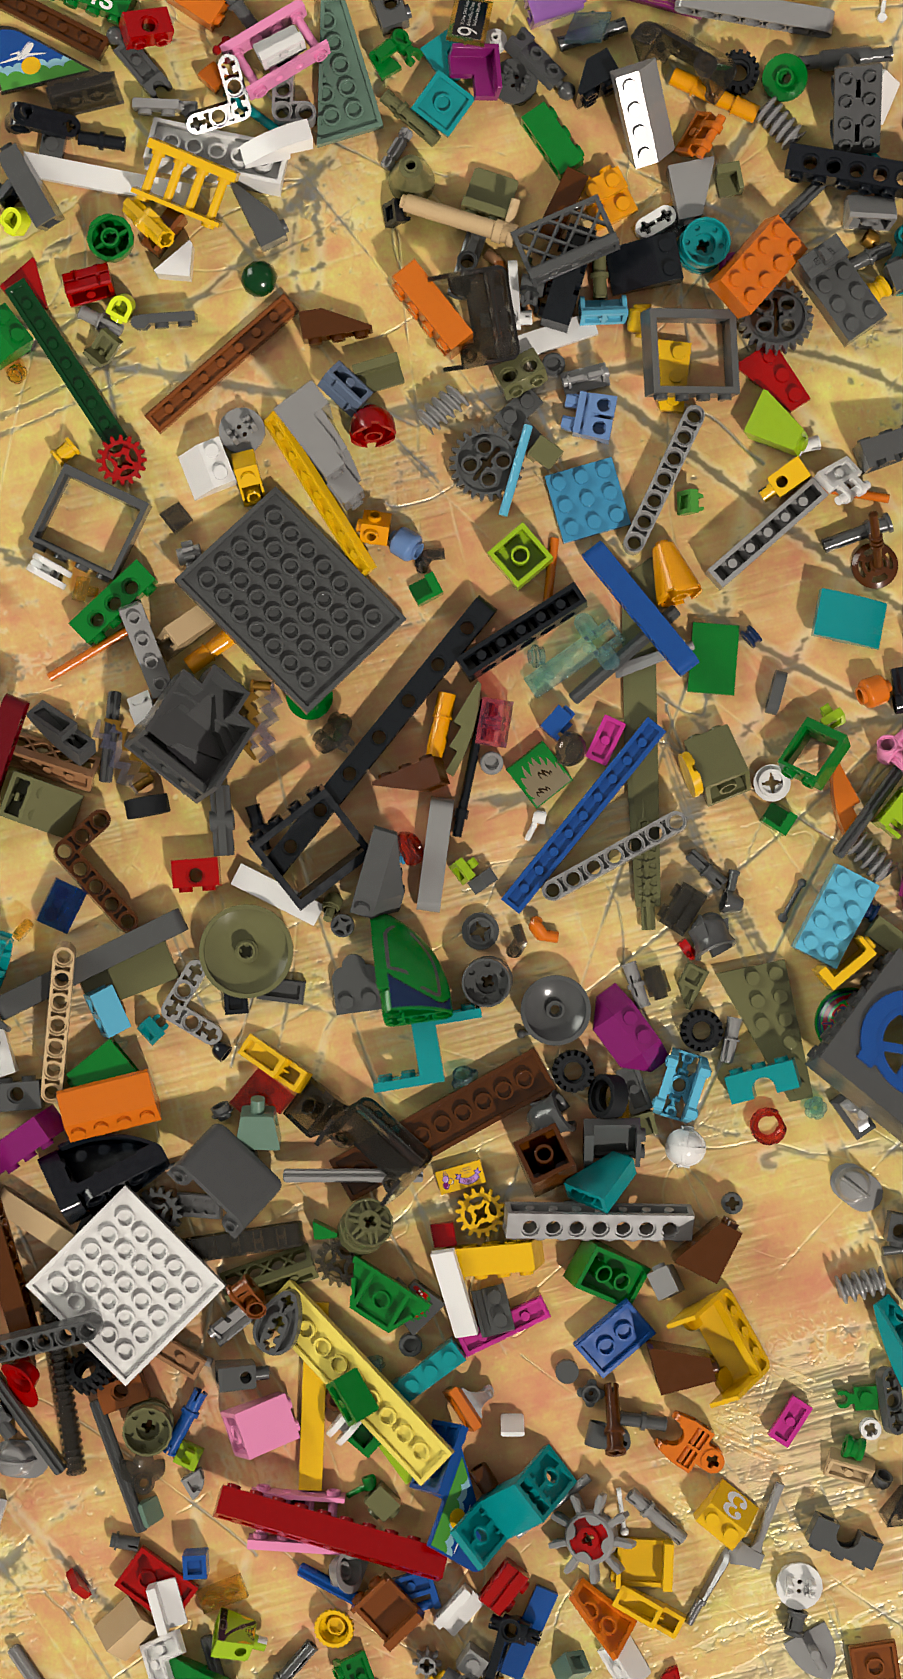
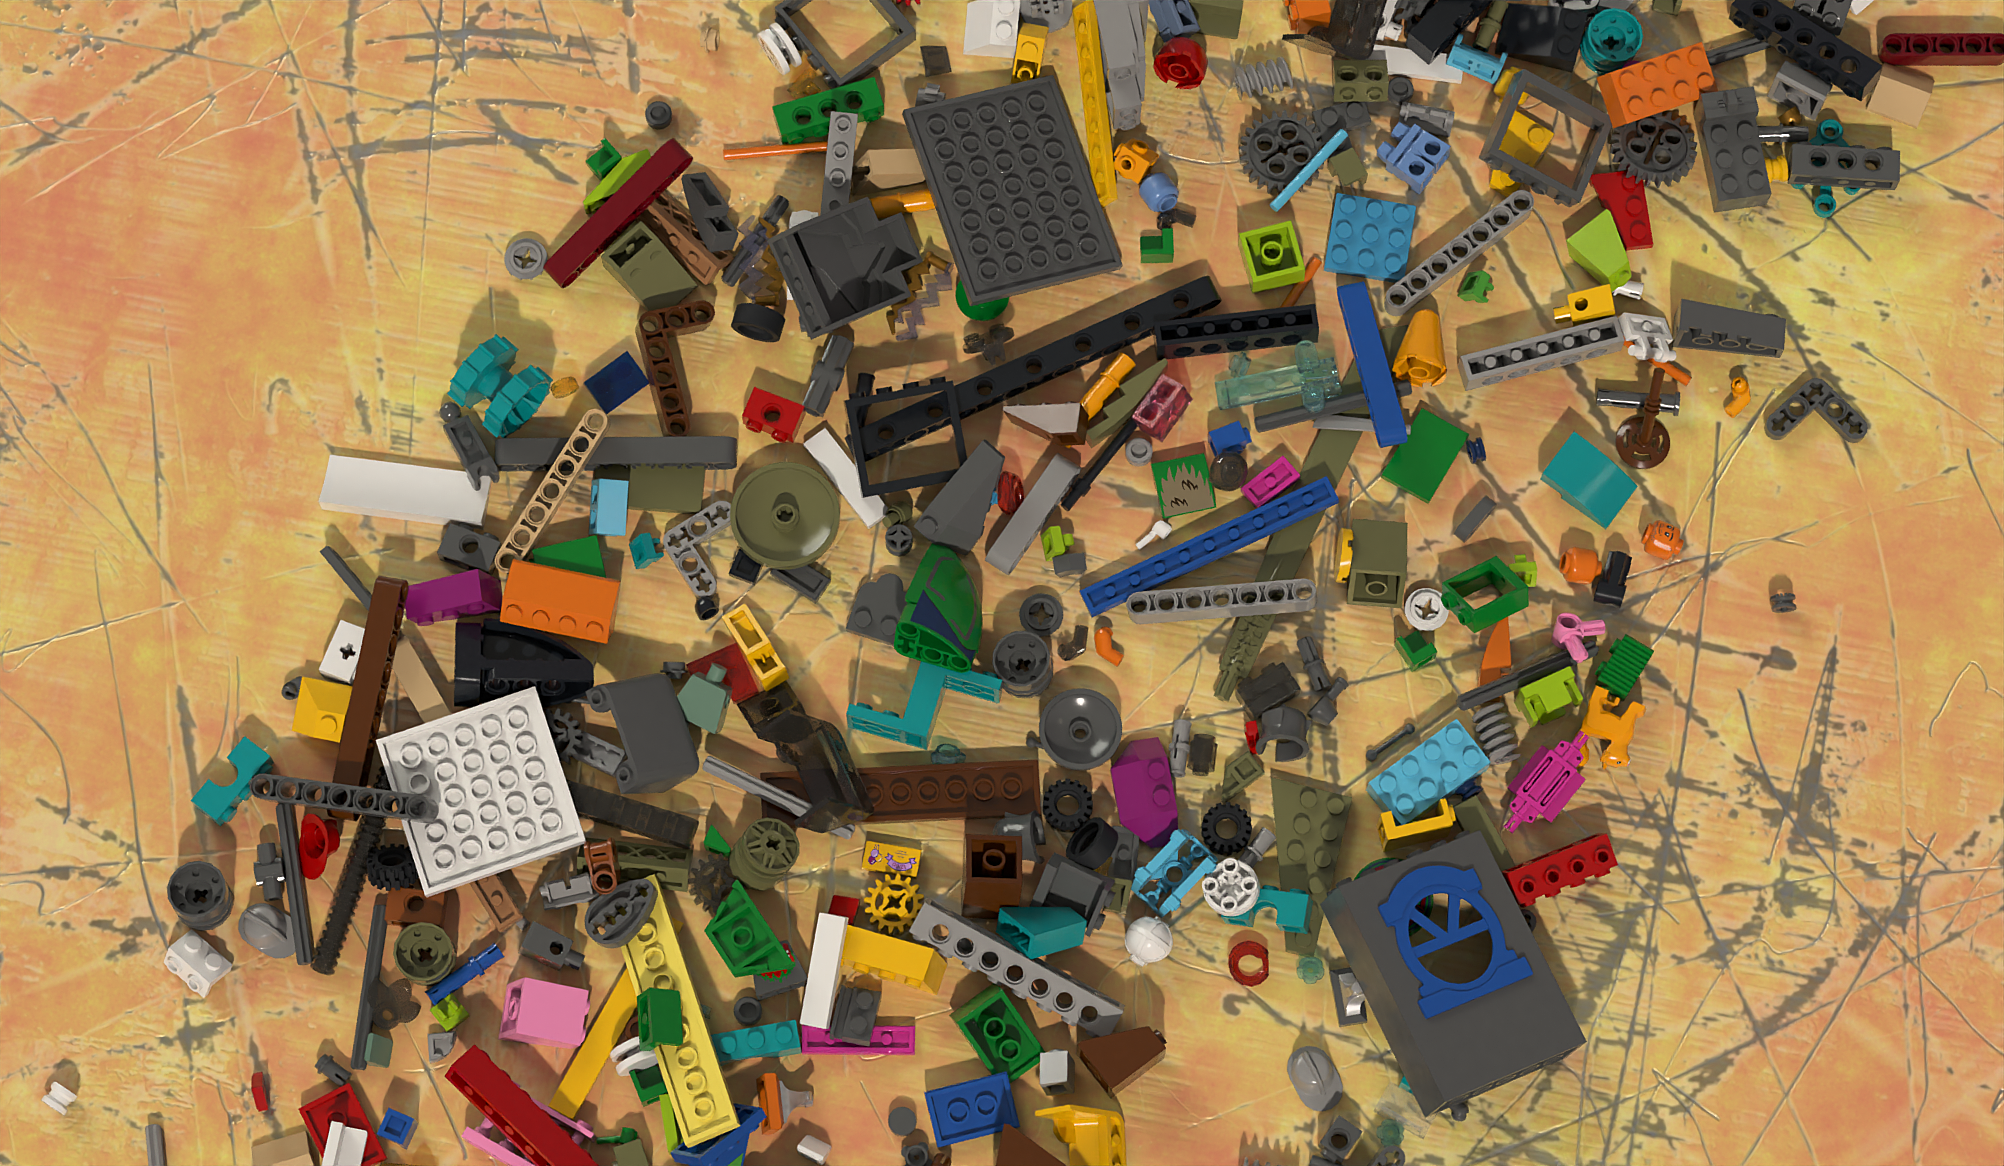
camera: 25 degrees right, 15 degrees down
dark grey bush [721,1192,743,1214] -> none
none -> white tile [1202,858,1260,916]

